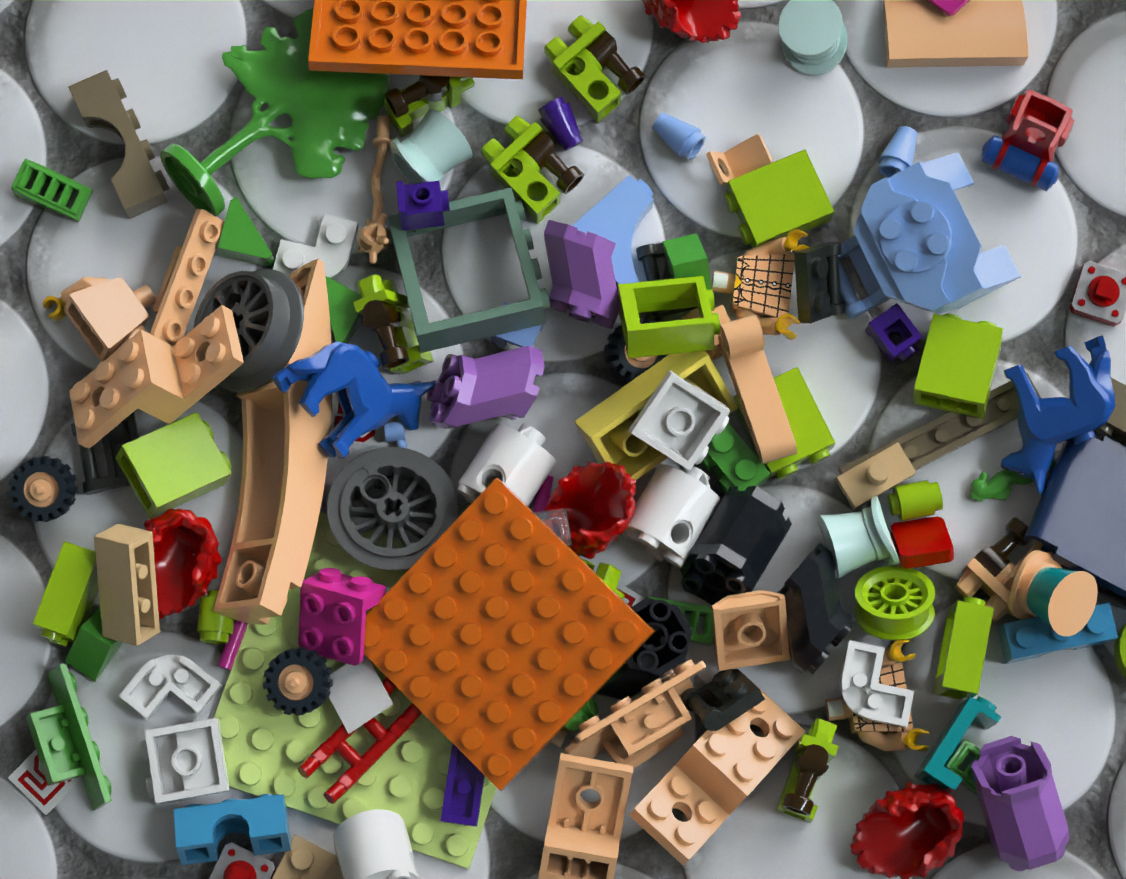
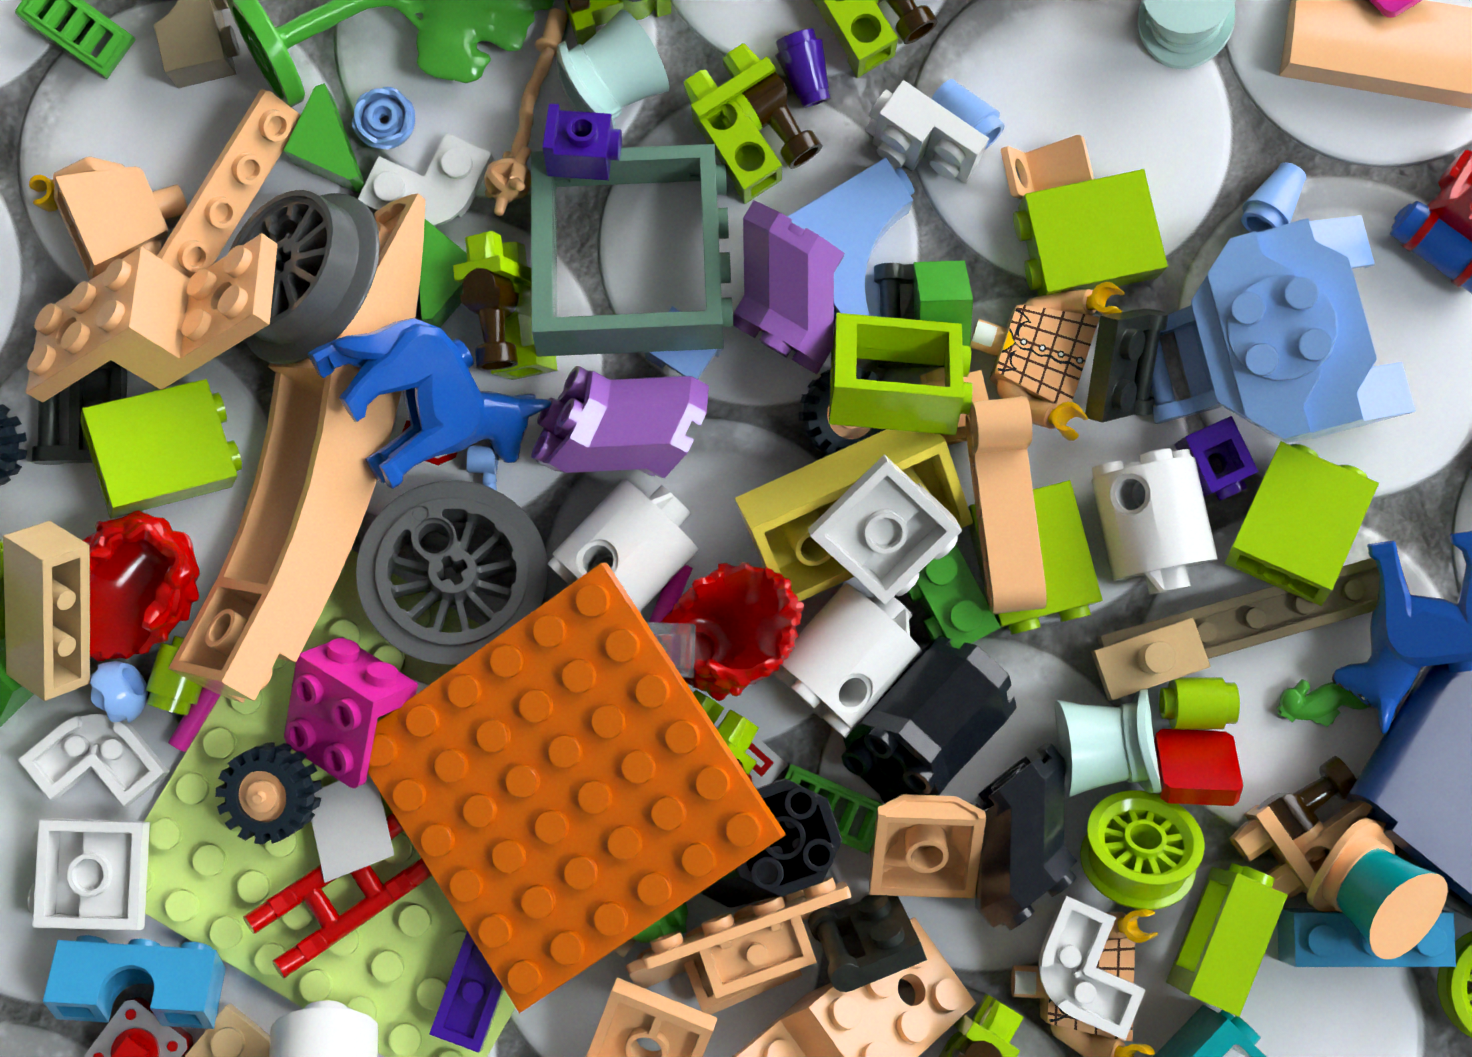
camera: 15 degrees right, 5 degrees up
none -> light blue plate [89,661,148,722]
none -> light blue plate [352,87,415,150]
none -> white plate [866,80,989,184]
none -> white cylinder [1091,448,1218,595]

